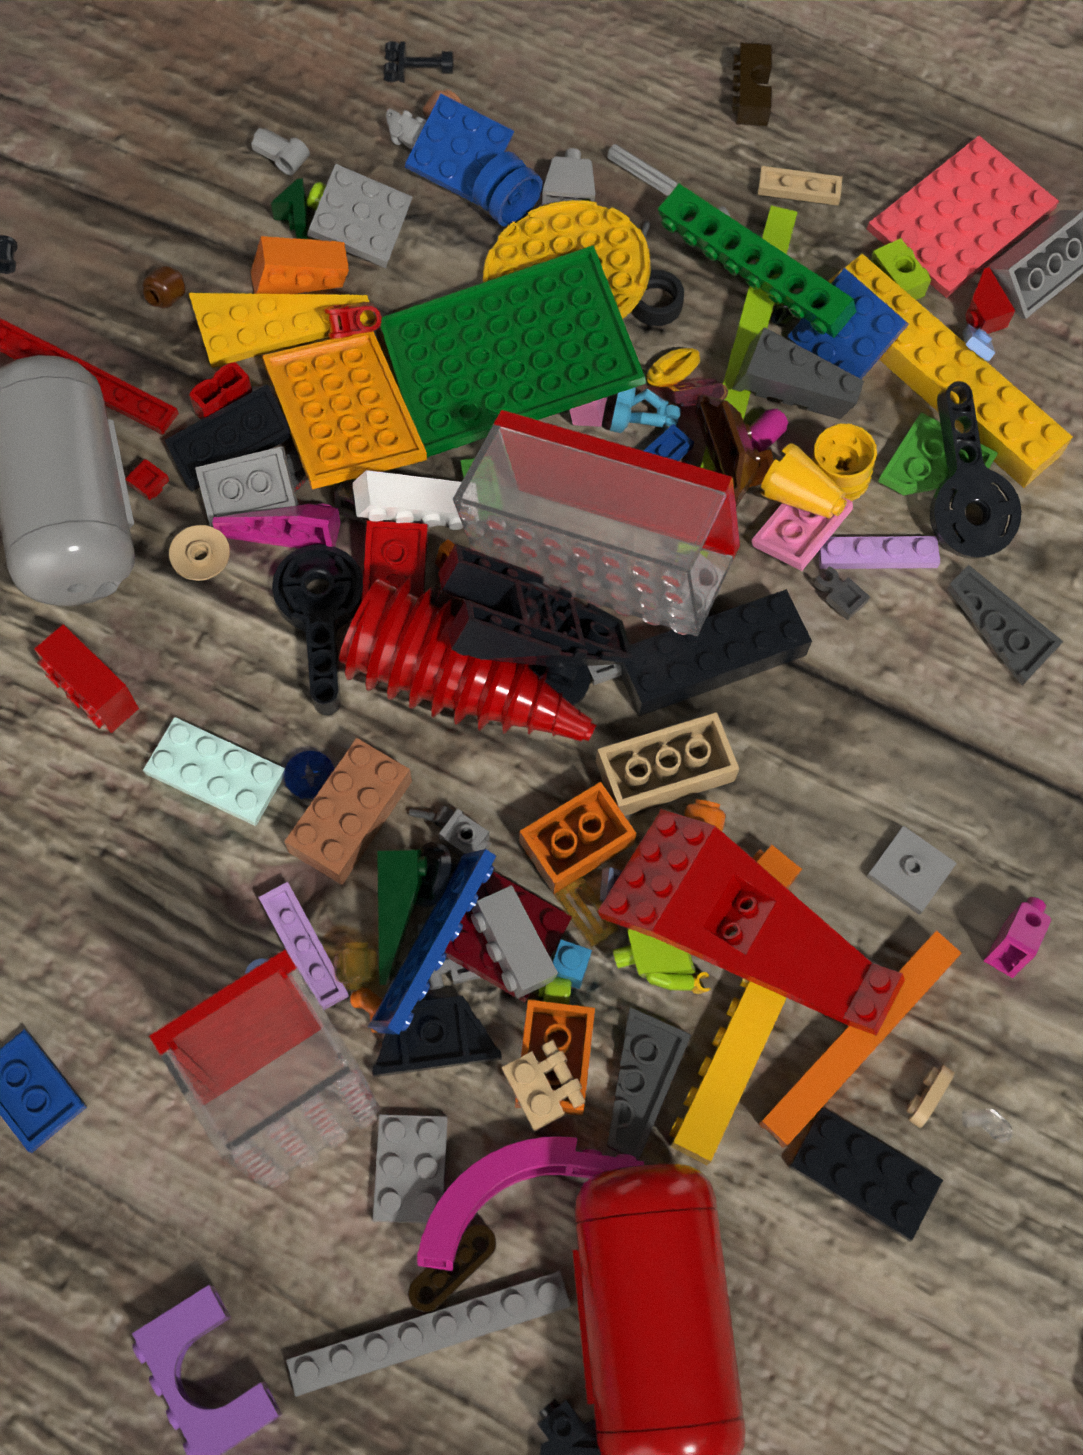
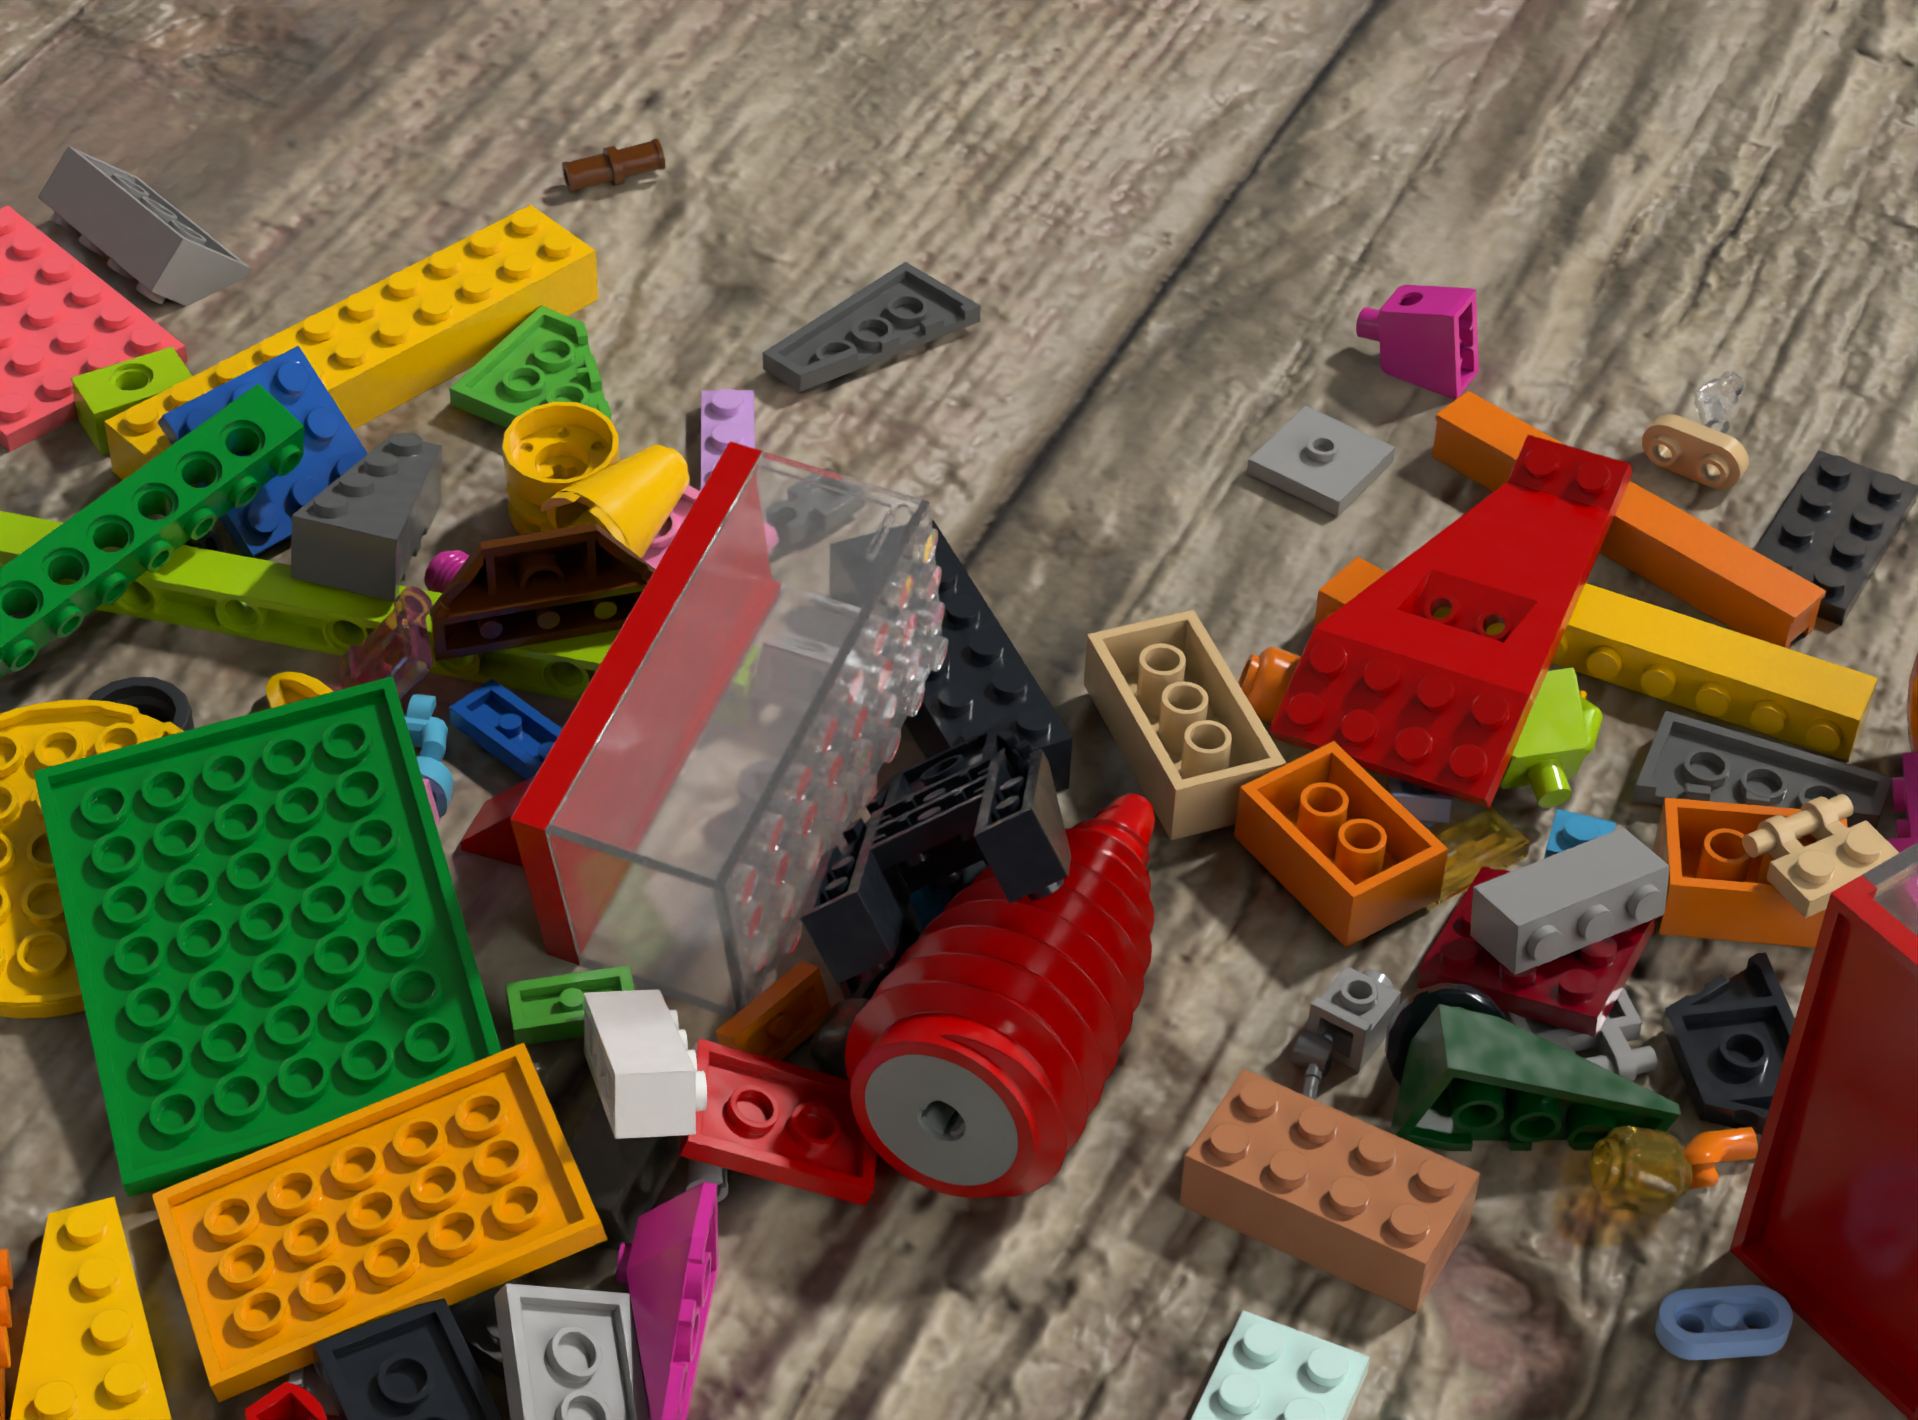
camera: 90 degrees left, 25 degrees down
lavender plate [259,882,349,1012] -> none
black beam [272,544,363,715] -> none
clear blue gear [284,751,334,800] -> none
red piece [324,302,382,339] -> none
blue plate [368,849,496,1034] -> none
black beam [930,381,1021,559] -> none
light blue plate [962,324,995,361] -> none
red slope [965,267,1015,334] -> none

